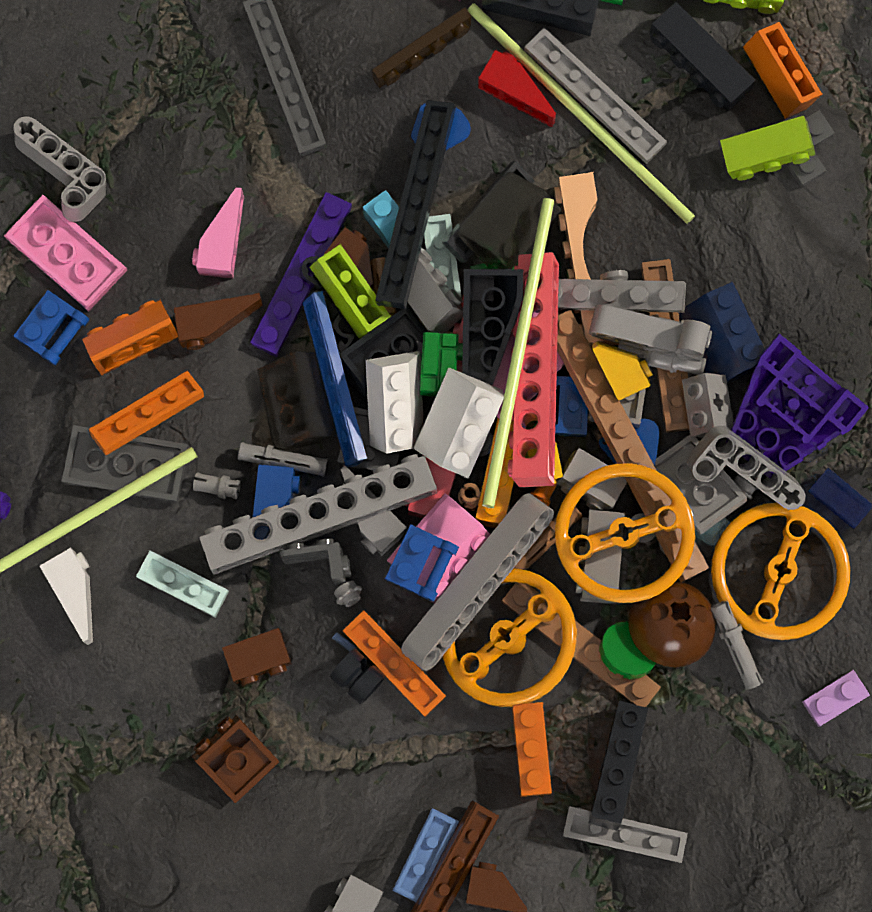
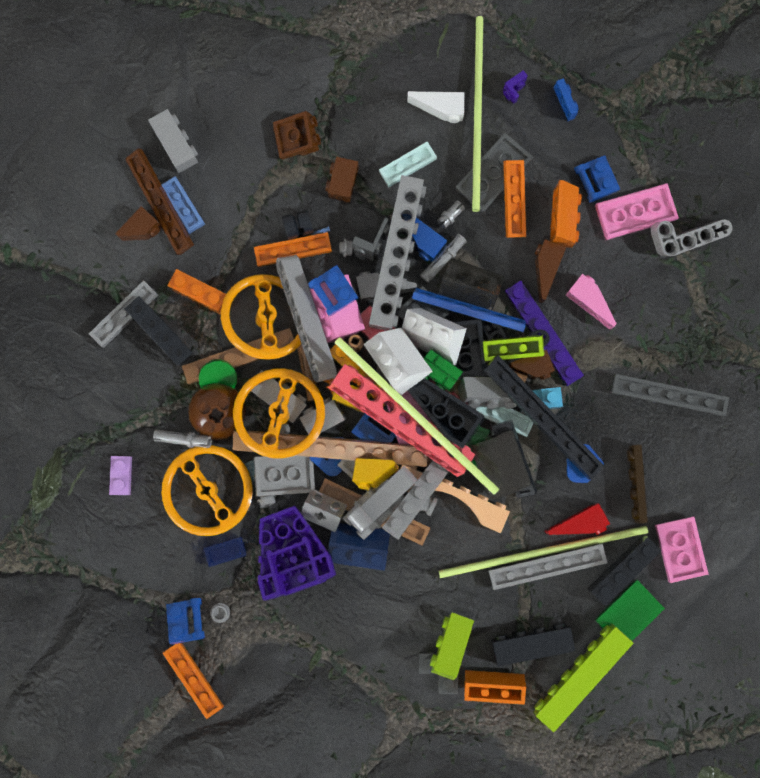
camera: 120 degrees right, 5 degrees up
light grey beam [687,425,806,510] -> none

